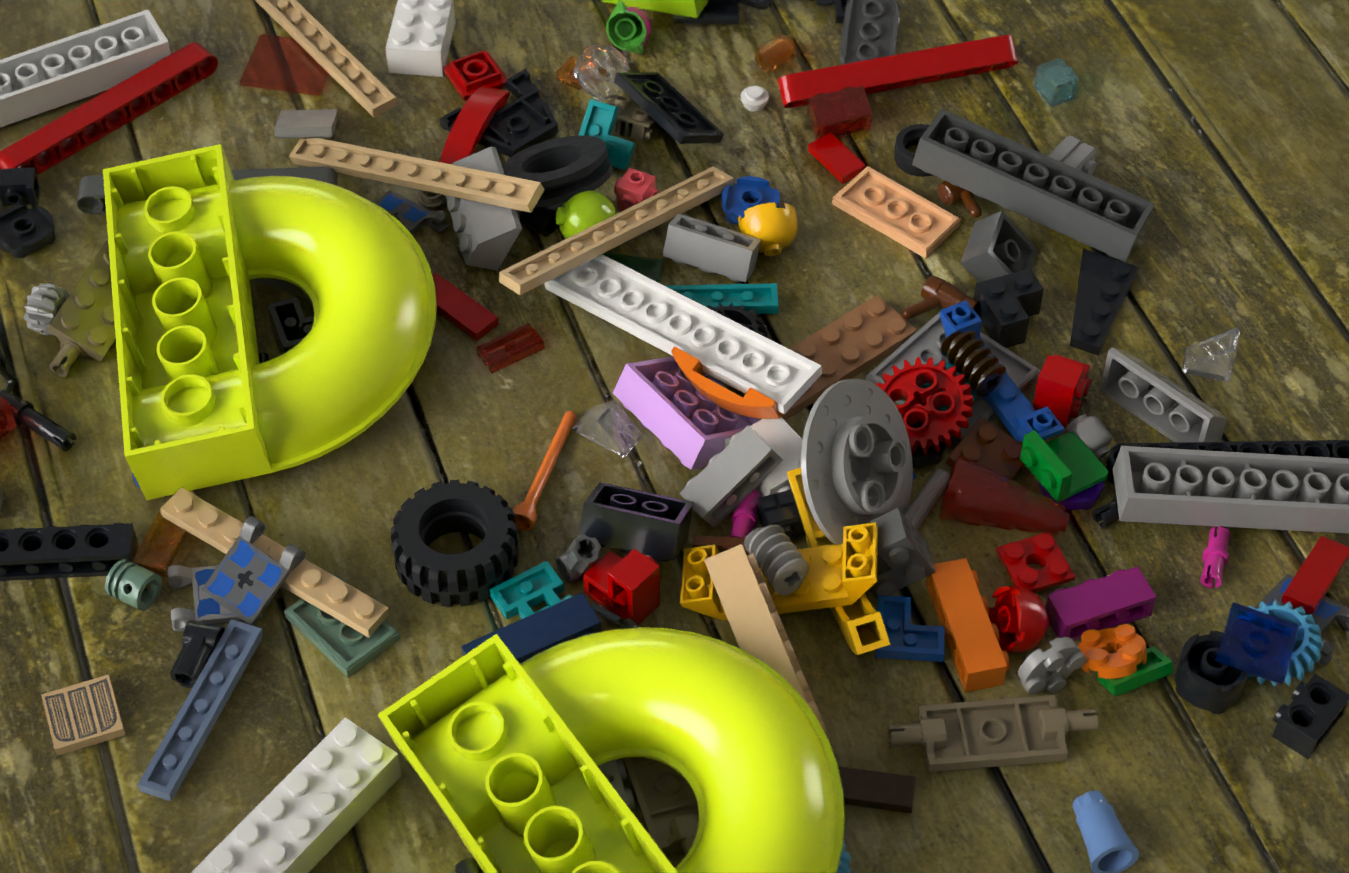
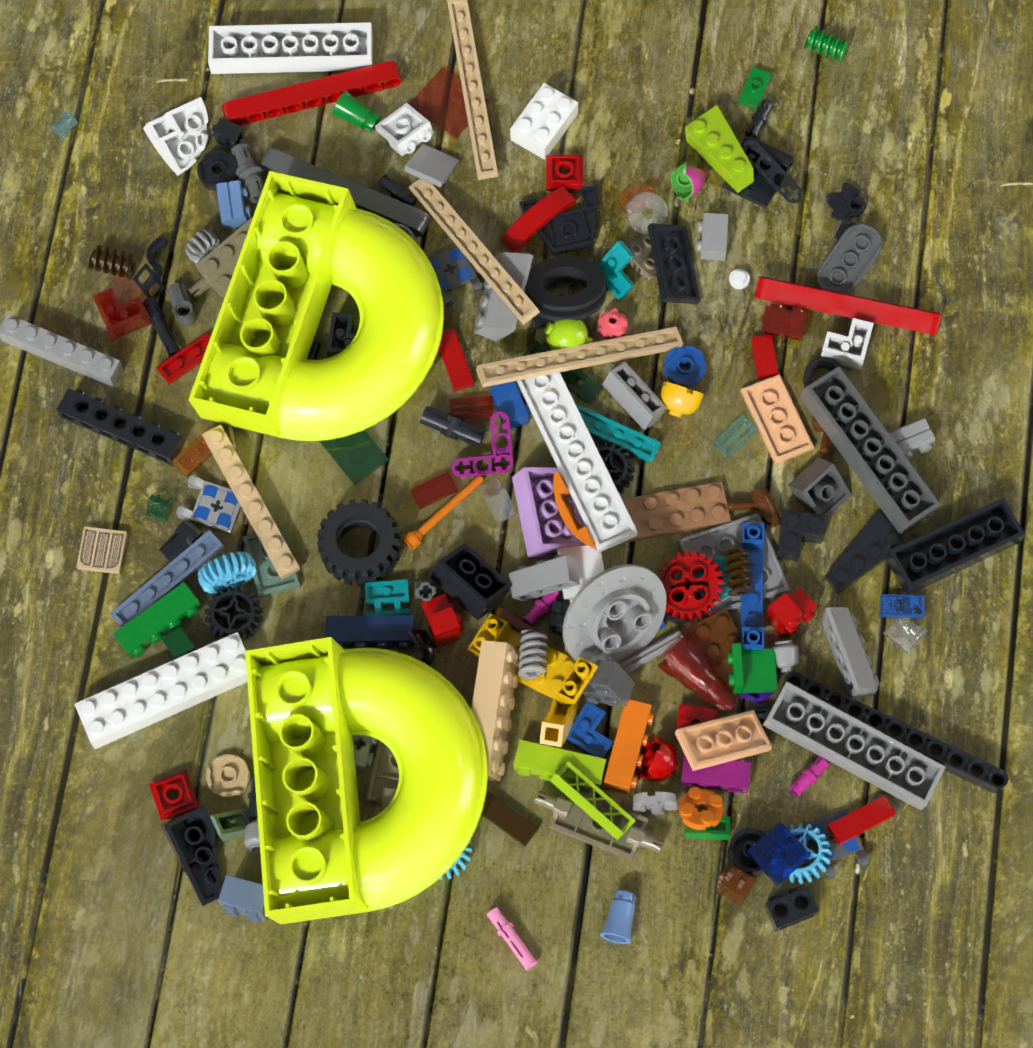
camera: 30 degrees right, 20 degrees up
sand green piece [105,559,162,611] -> none
dark grey flag [202,516,306,626] -> none
clear orange brick [755,34,796,72] -> none
clear light blue brick [1034,58,1079,107] -> none
none -> green brick [113,582,202,660]
none -> clear green tile [146,494,172,523]
none -> red tile [156,332,211,385]
none -> dark green brick [162,627,196,659]
none -> dark grey piece [167,282,196,327]
none -> medium azure gear [198,551,257,594]
none -> black gear [204,586,263,641]
none -> medium blue brick [216,180,251,229]
none -> dark grey piece [231,143,263,203]
none -> clear green tile [318,430,388,486]
none -> green plant [332,91,381,133]
none -> white plate [375,103,434,156]
none -> black pin [378,174,417,206]
none -> clear red tile [410,472,458,510]
none -> black piece [419,406,486,447]
none -> magenta beam [451,411,513,477]
none -> blue hinge [490,381,531,432]
none -> lime brick [513,740,606,791]
none -> lime fence [550,761,636,841]
none -> light nougat tile [675,710,772,771]
none -> light grey brick [697,213,728,261]
none -> clear light blue tile [713,414,758,459]
none -> reddish brown hinge [717,865,756,907]
none -> white brick [821,318,874,371]
none -> blue tile [880,594,925,619]
none -> black brick [886,498,1025,595]

